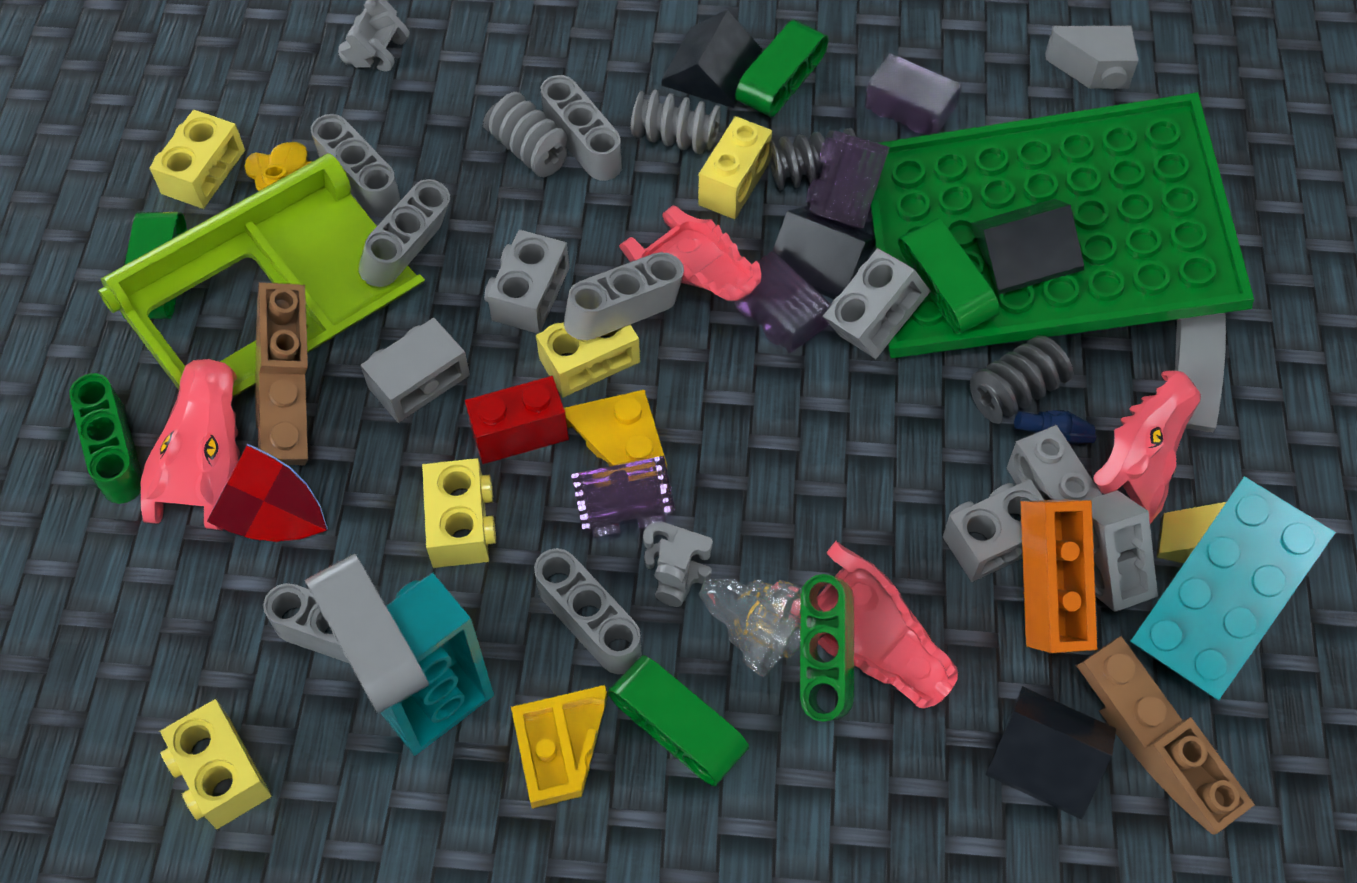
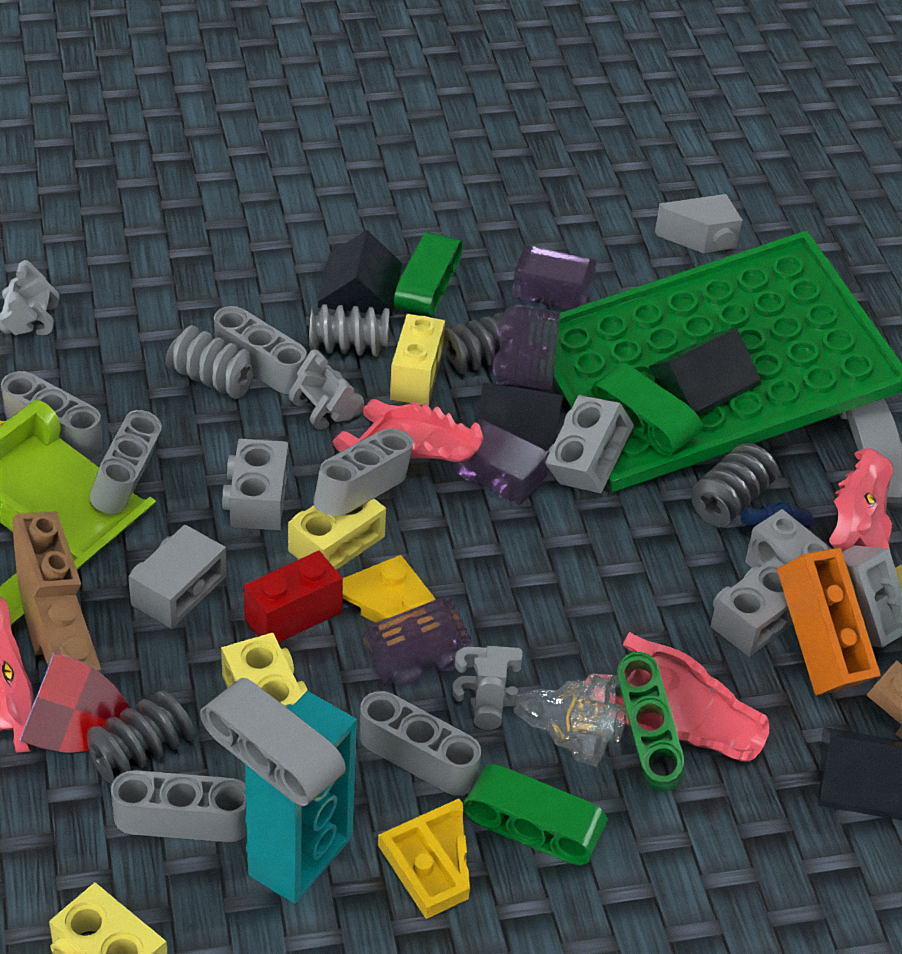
camera: 20 degrees left, 15 degrees down
none -> flat silver piece [87,691,196,784]
none -> light grey piece [289,350,364,430]

